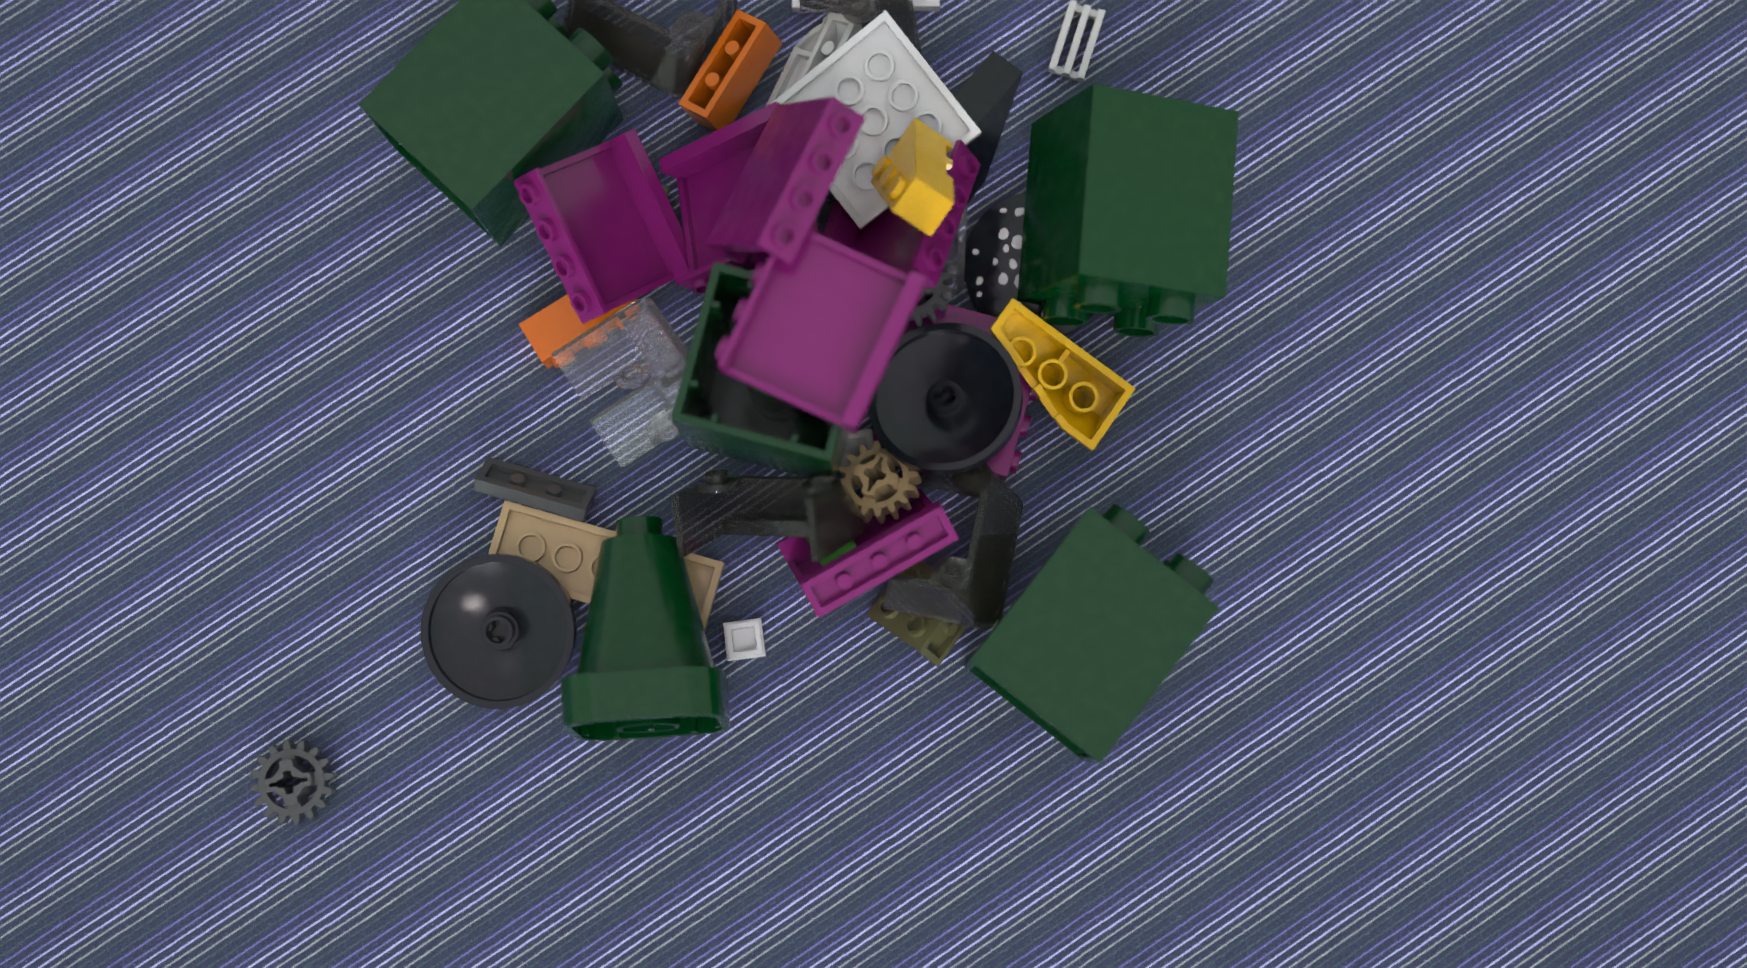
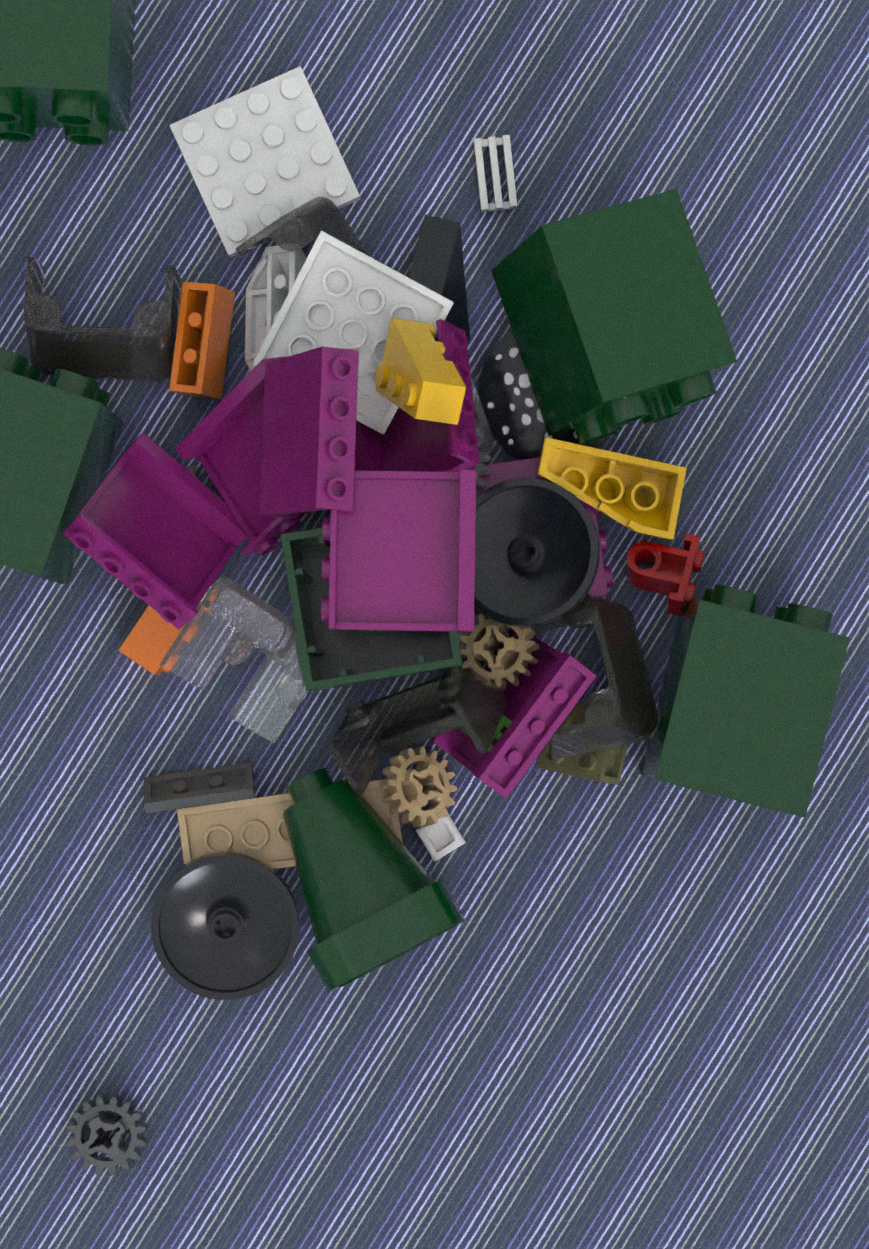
camera: 25 degrees left, 5 degrees up
none -> tan gear [380,746,457,828]
none -> red pin [626,534,705,616]

